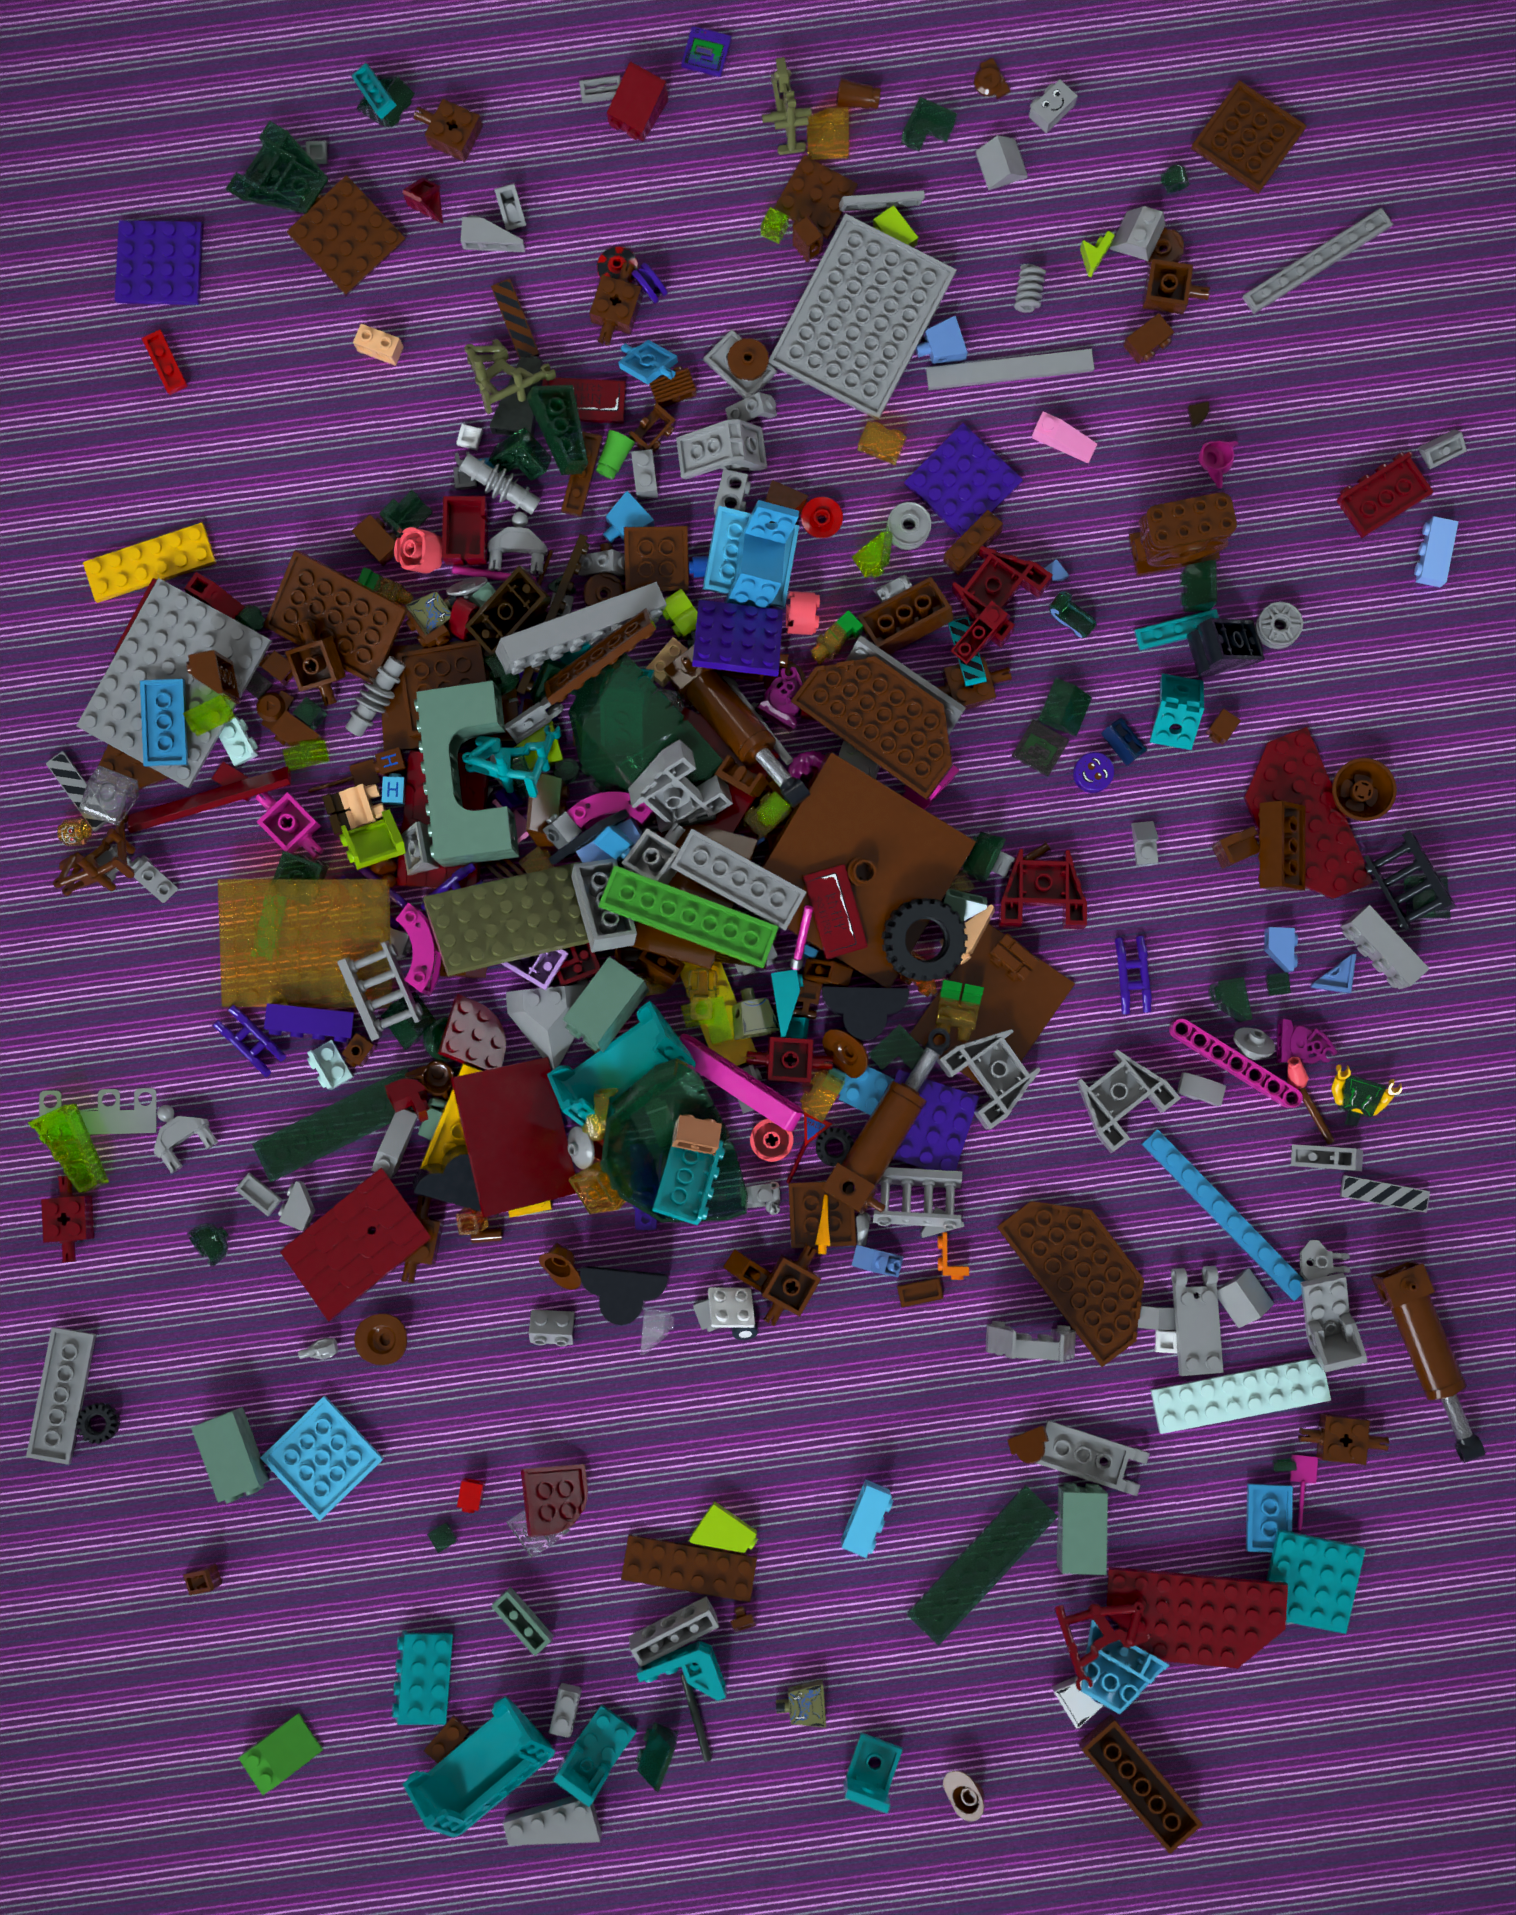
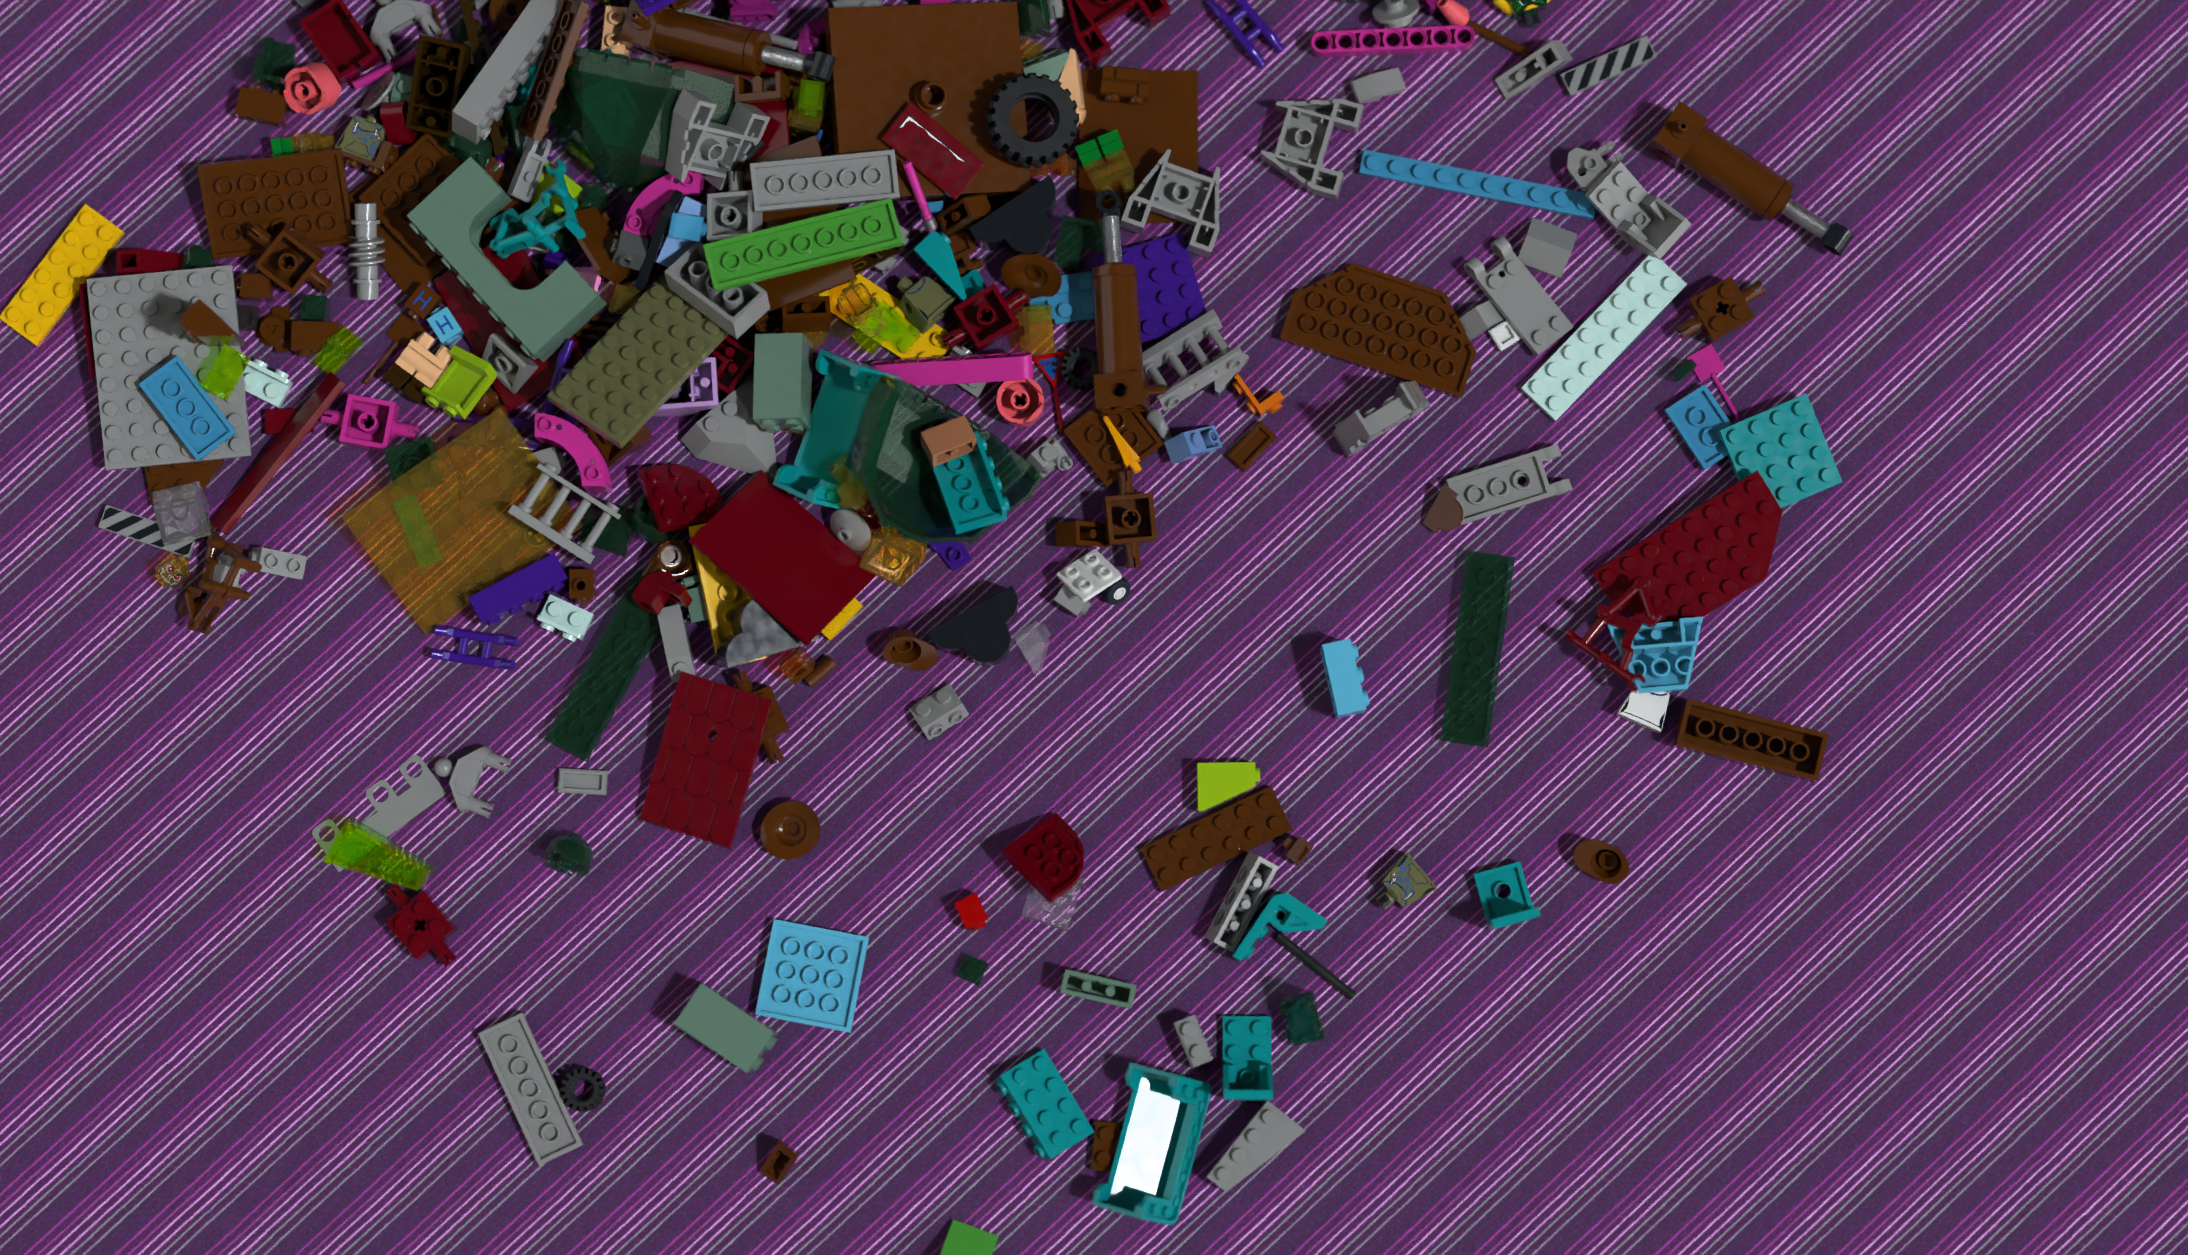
camera: 40 degrees left, 0 degrees up
light grey slope [279,1181,315,1231] -> none
light grey piece [298,1337,338,1359] -> none
sand green brick [1057,1482,1108,1575] -> none

